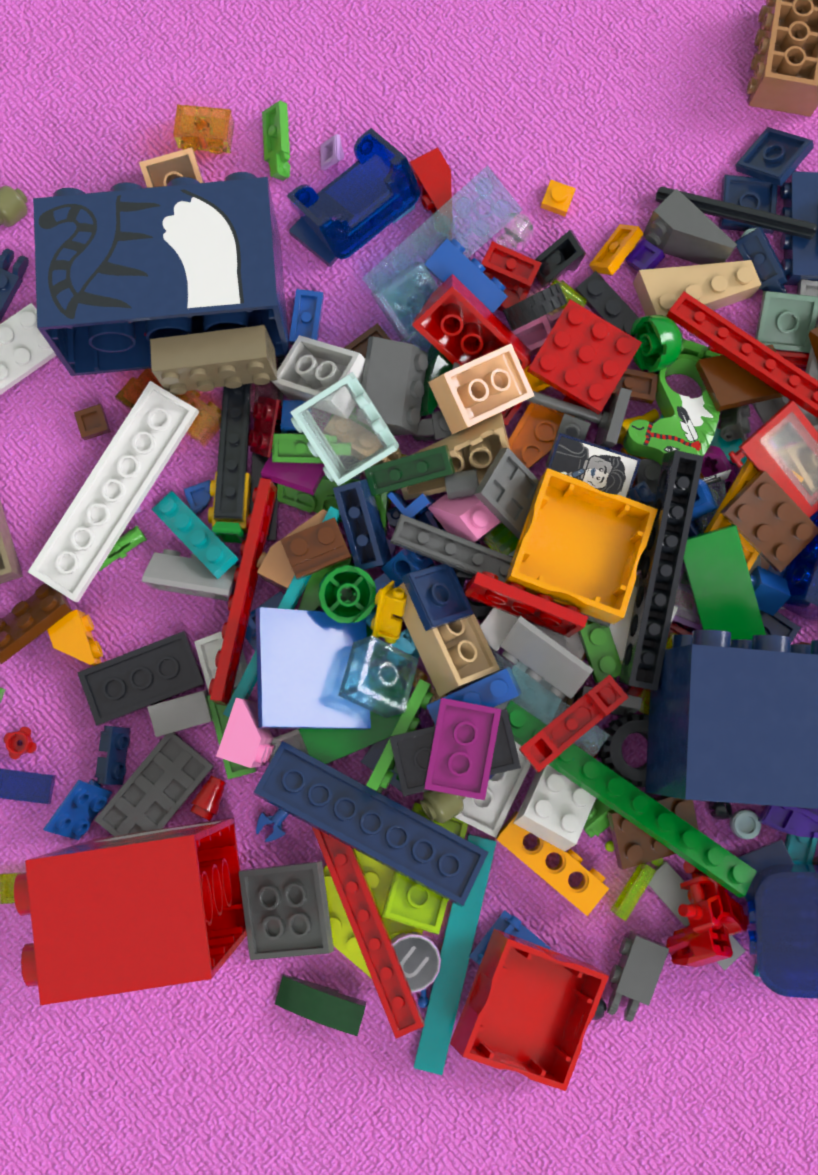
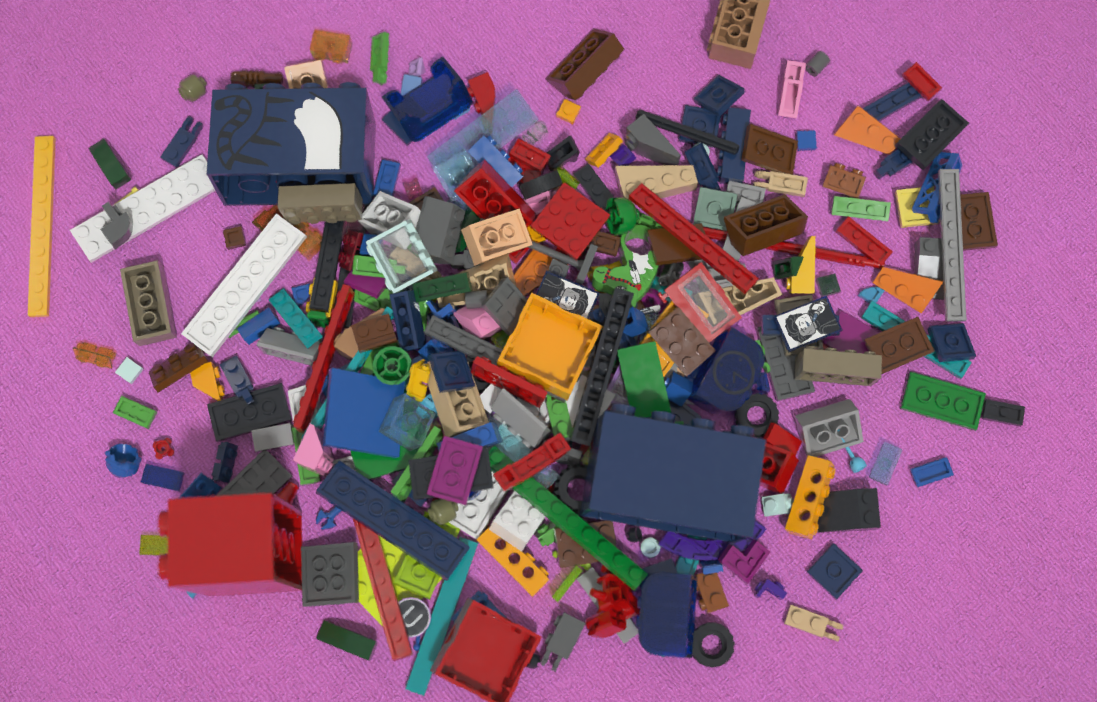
camera: 10 degrees right, 5 degrees down
none -> dark blue hinge [219,355,254,405]
none -> reddish brown hinge [230,70,283,87]
none -> blue panel [237,307,280,345]
none -> medium blue slope [401,74,423,100]
none -> clear pink wheel [403,177,423,200]
none -> reddish brown slope [545,28,625,101]

